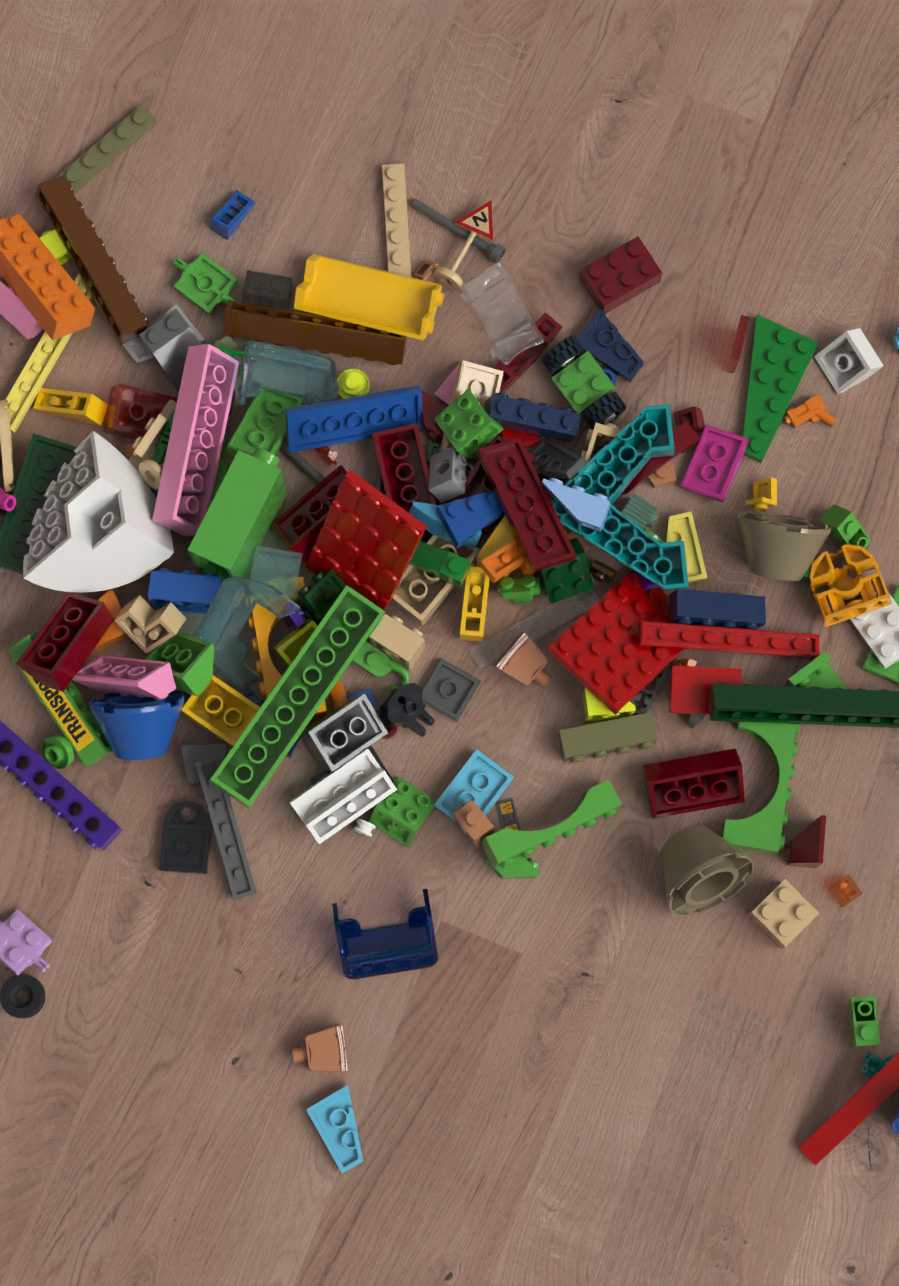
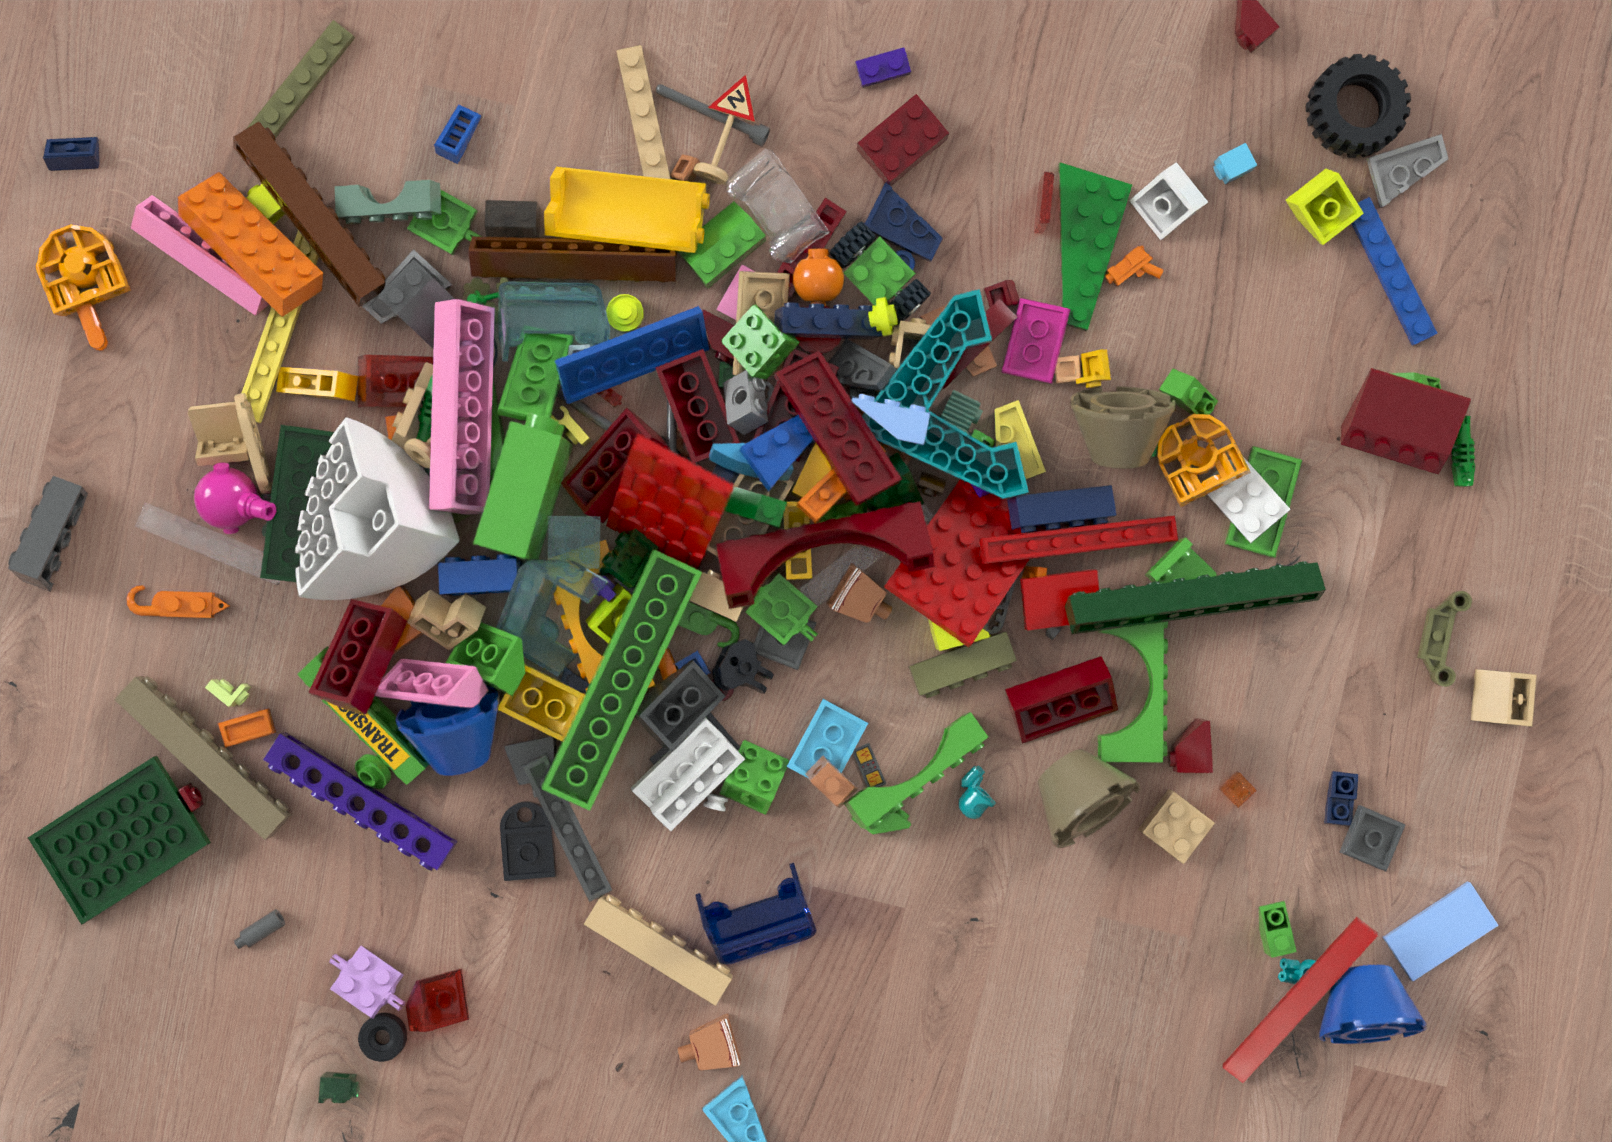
camera: 15 degrees left, 10 degrees up
none -> sand green arch [335,180,441,224]
none -> clear red slope [406,969,469,1032]
none -> light yellow plate [551,406,591,446]
none -> tan brick [584,894,733,1006]
none -> bright green slope [677,201,766,289]
none -> dark red arch [716,502,935,609]
none -> bright green plate [746,573,818,646]
none -> orange brick [793,249,844,306]
none -> dark purple plate [855,47,911,88]
none -> neon yellow plate [868,297,898,336]
none -> teal piece [958,765,996,819]
none -> light nougat tile [1054,355,1081,384]

